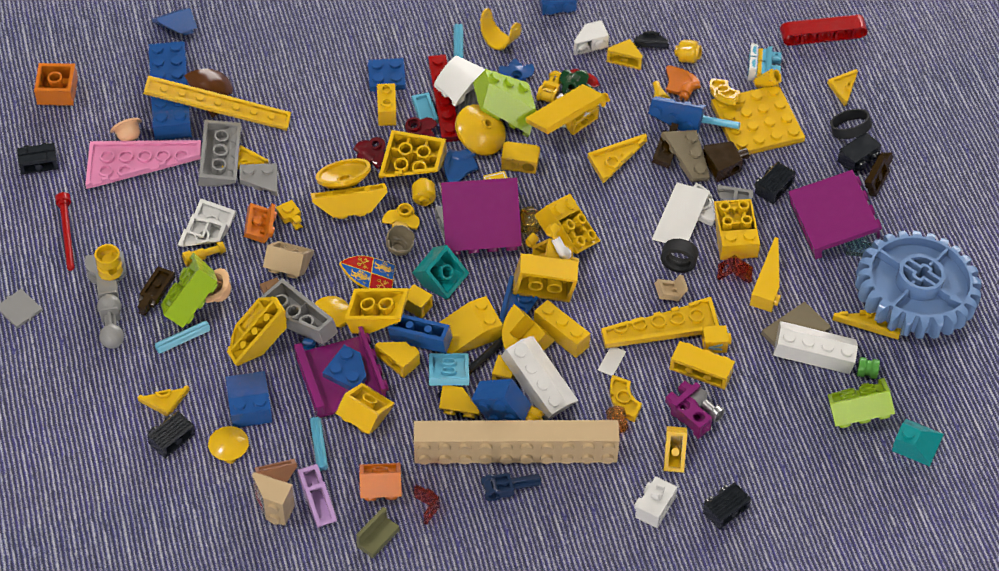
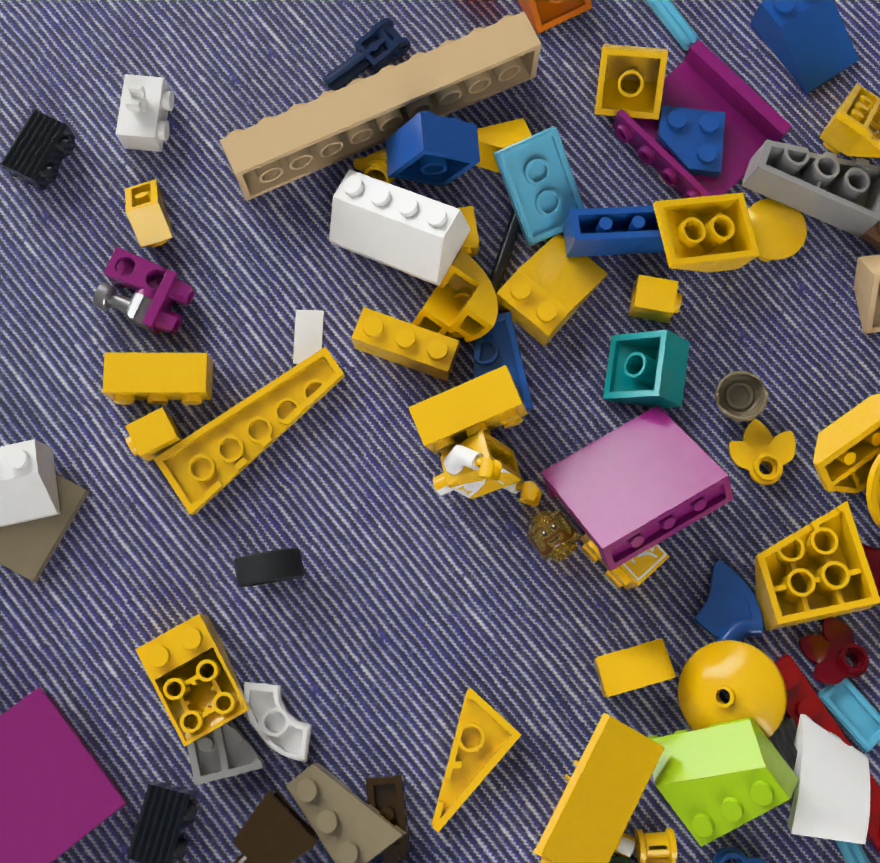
camera: 155 degrees right, 25 degrees up
shield [339,256,395,288] -> none
yellow slope [375,342,420,378] -> none
yellow head [411,178,436,206] -> none
yellow slope [534,194,600,254] -> none
clear orange wheel [606,406,629,433] -> none
yellow tile [609,375,642,422] -> none
white sticker [652,183,710,243] -> none
tan bracket [654,275,688,301] -> none
clear red bracket [717,255,753,283] -> none
yellow slope [750,237,781,313] -> none

